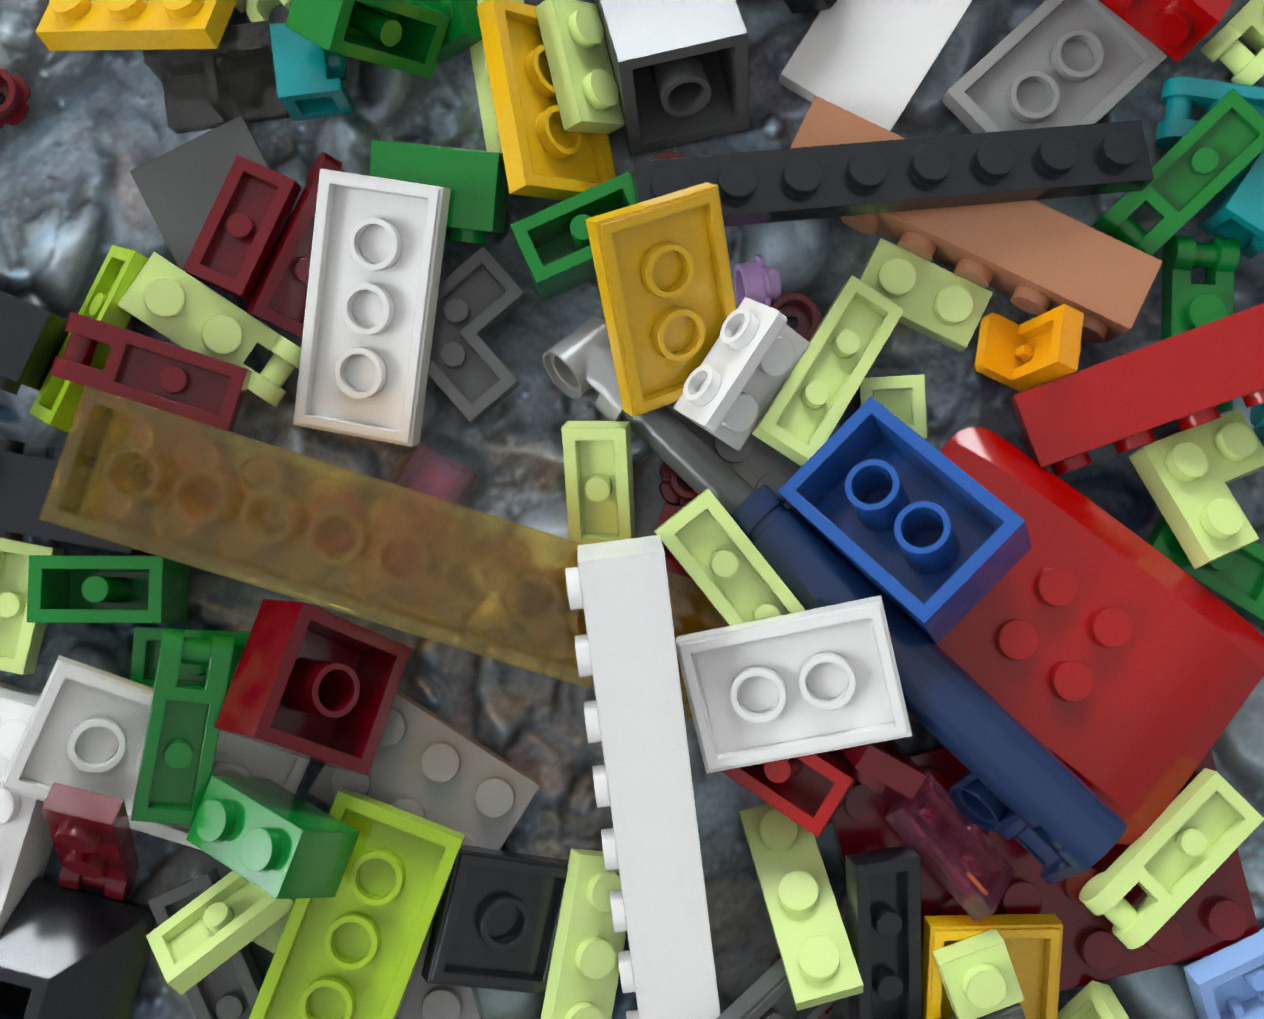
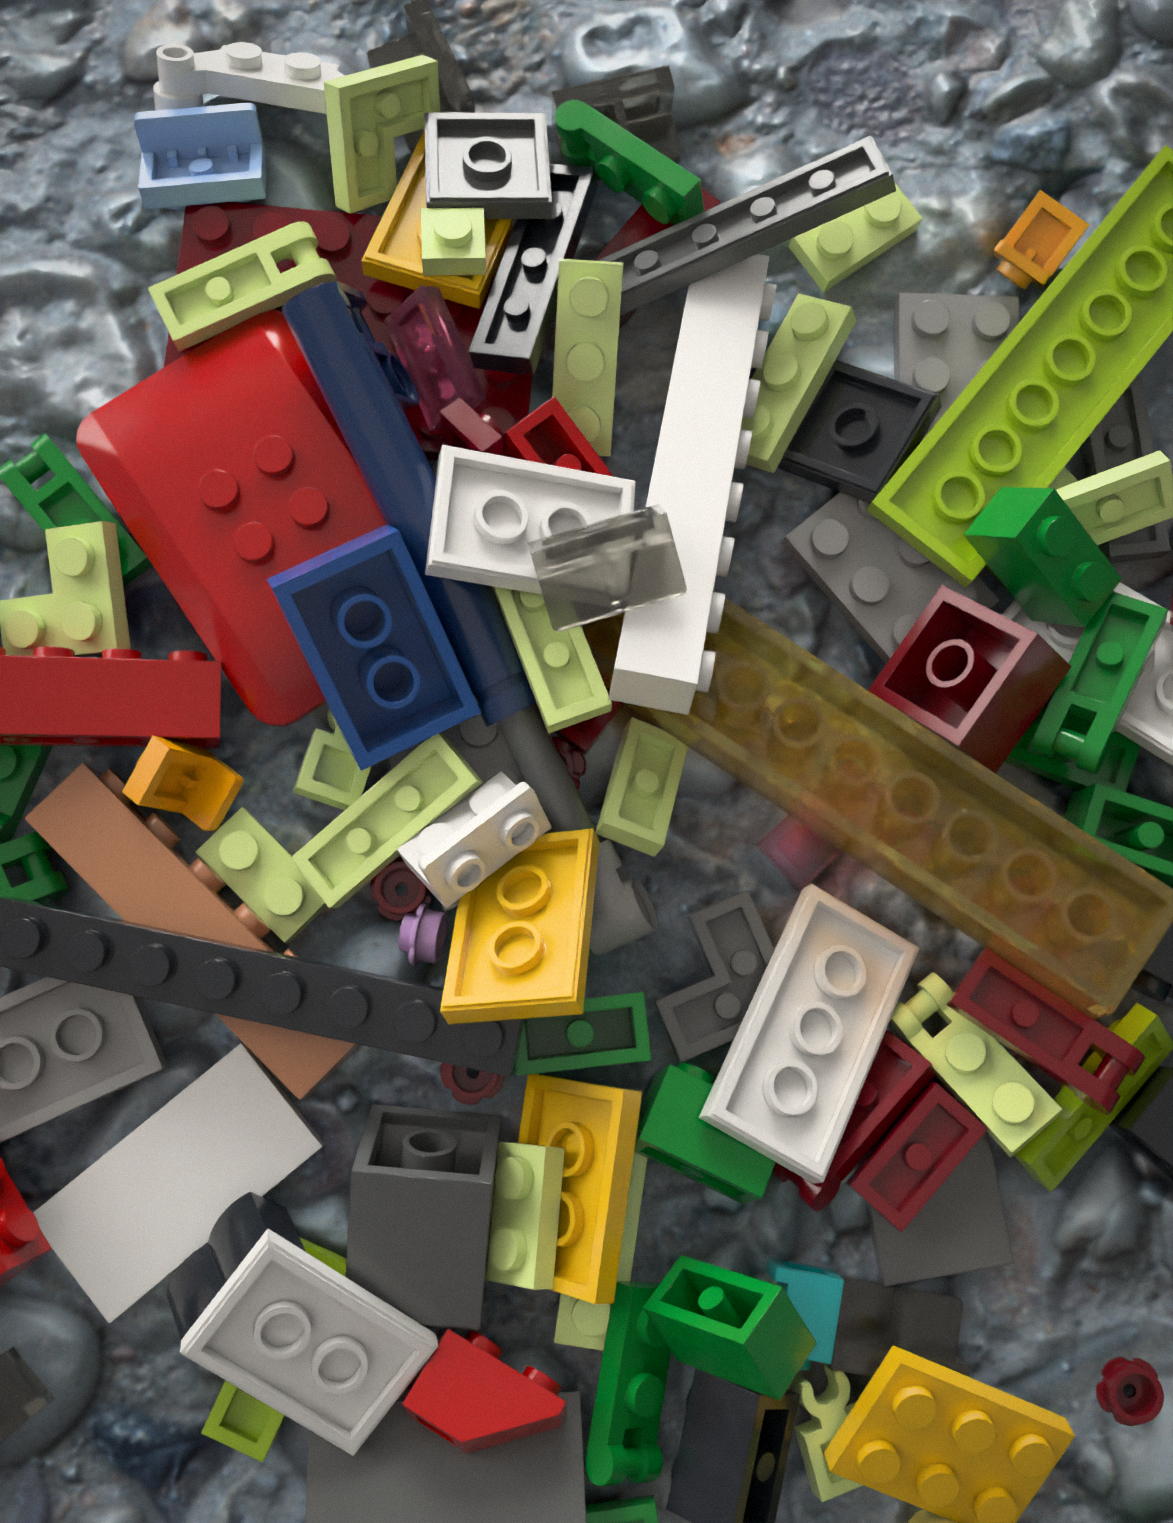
camera: 165 degrees left, 5 degrees down
none -> clear smoke panel [527,504,687,631]

